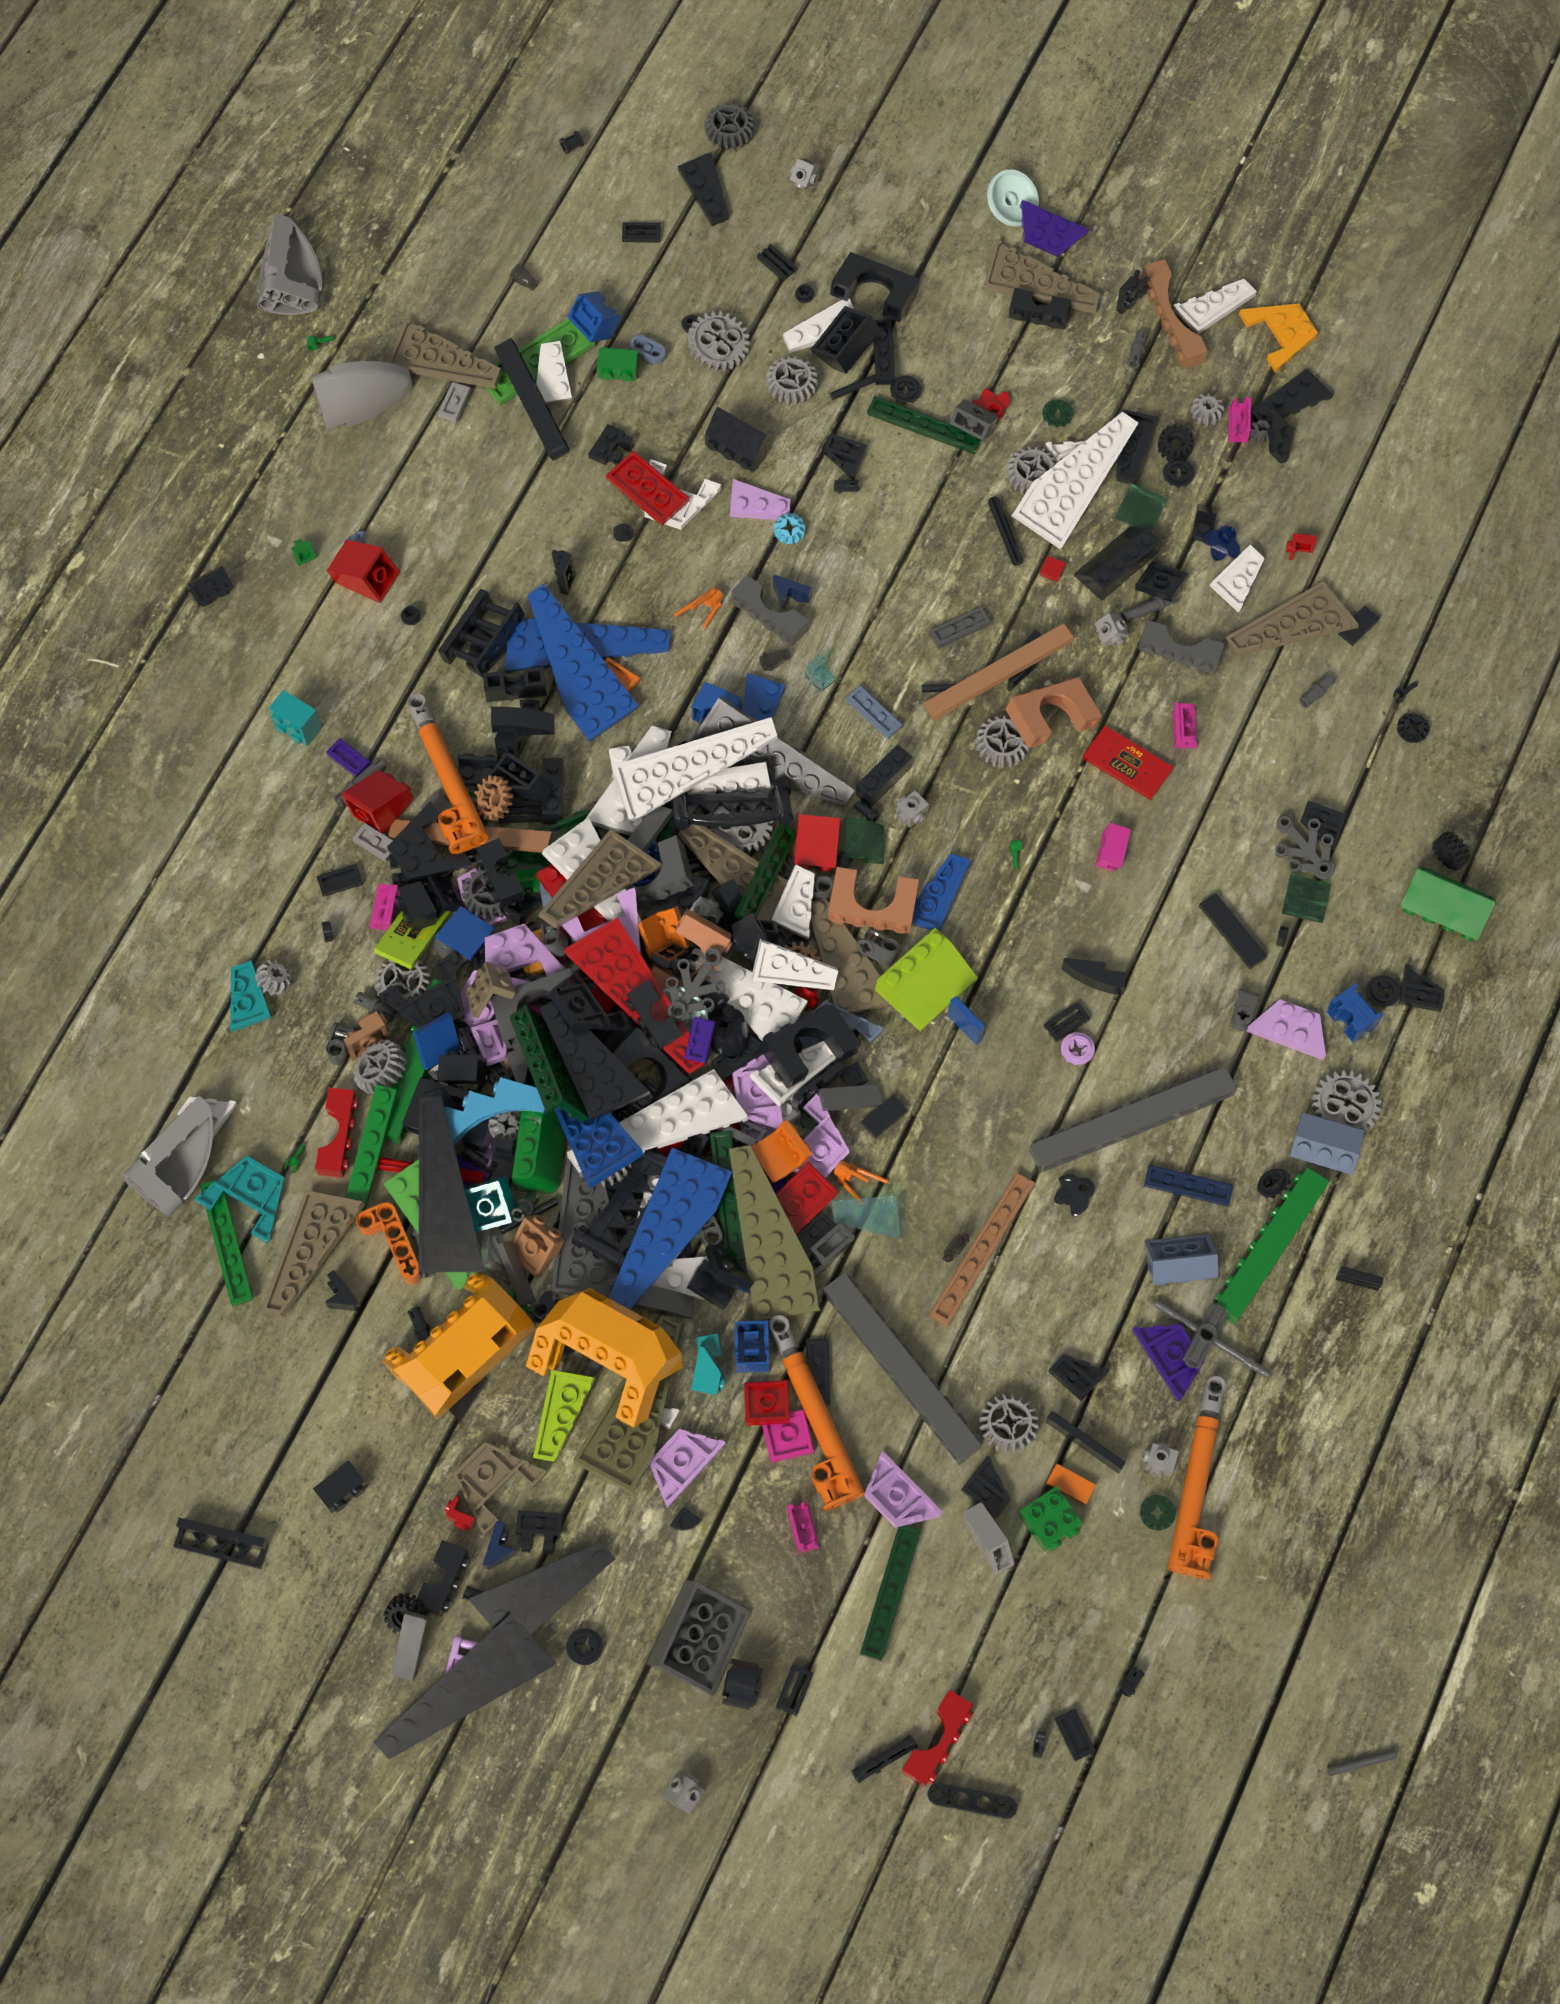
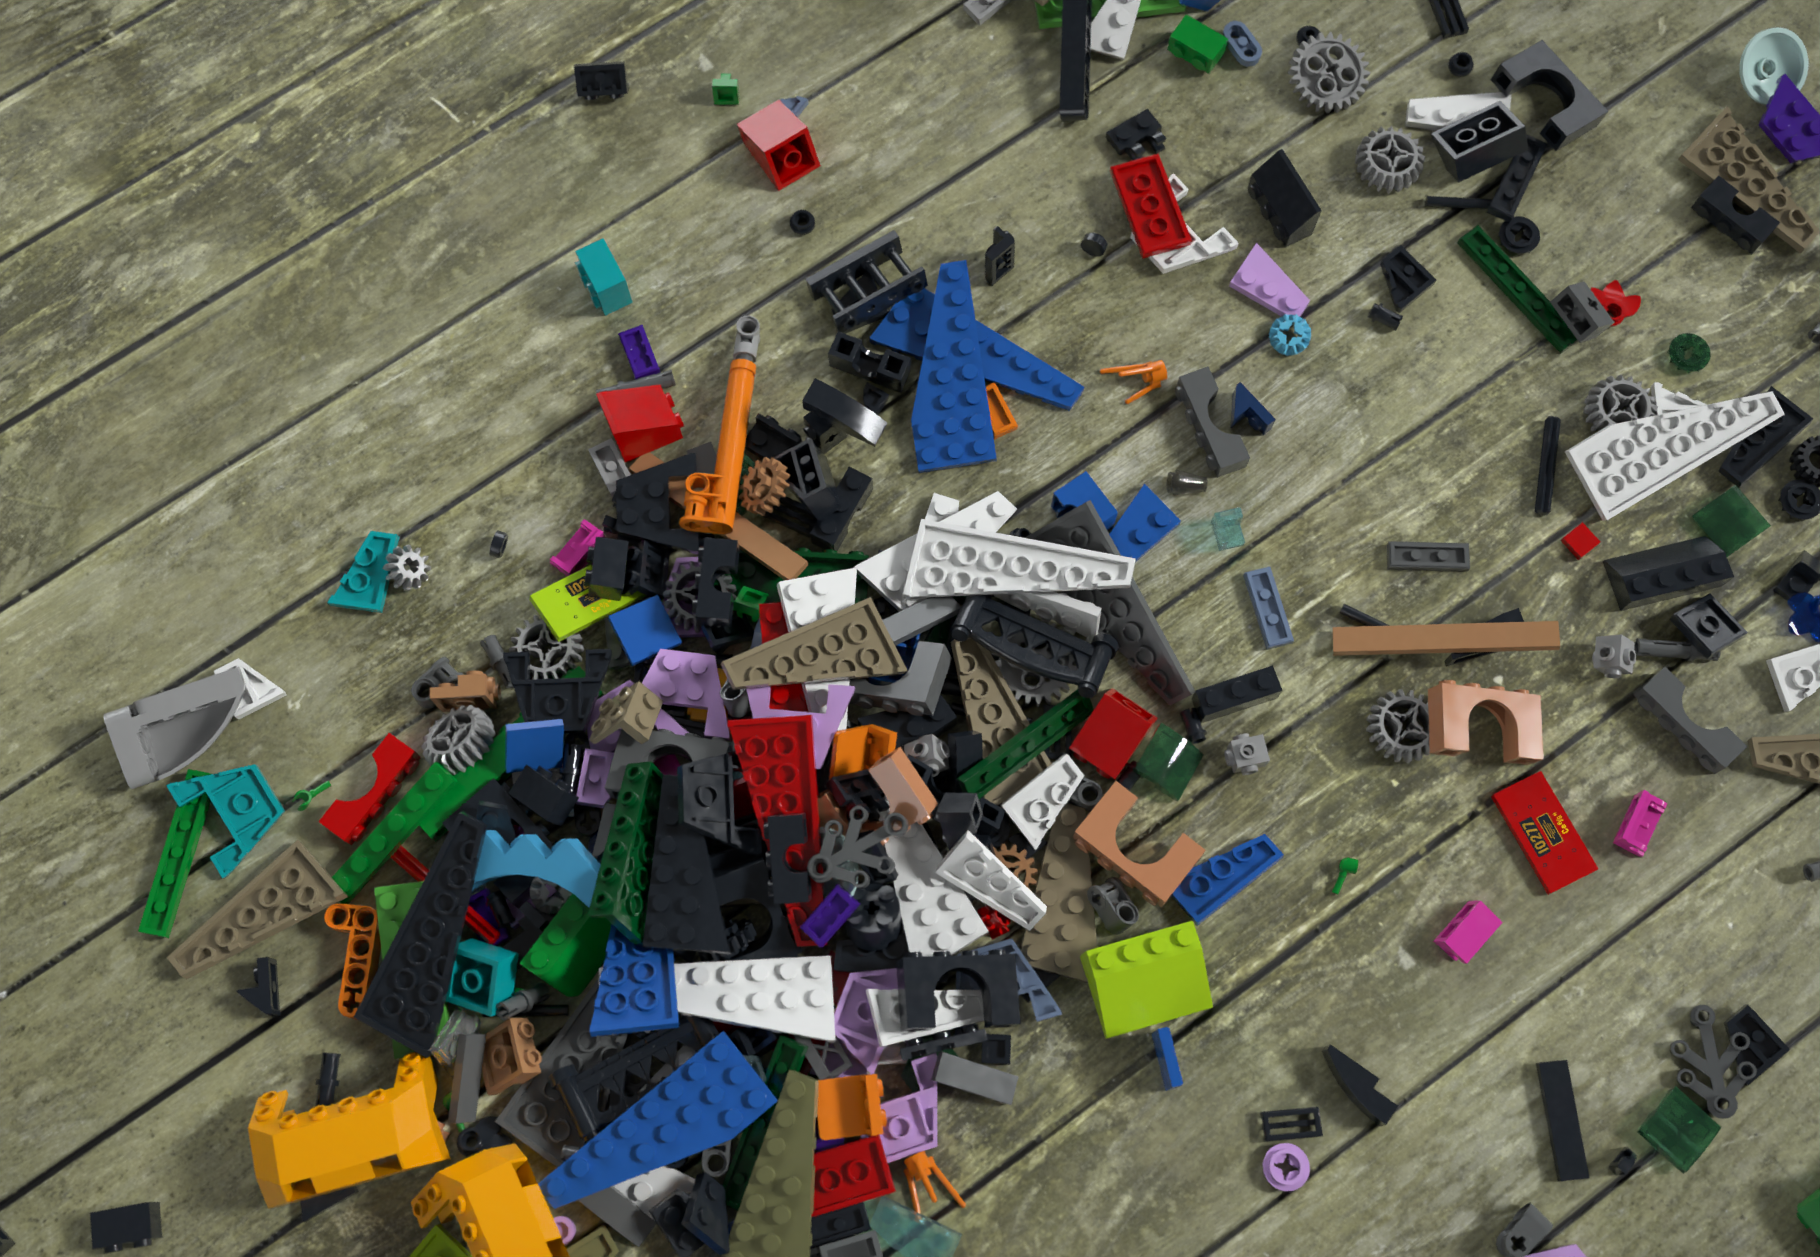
camera: 30 degrees right, 5 degrees up
black tile [317,864,363,897] -> none
black tile [861,1095,908,1139] -> none

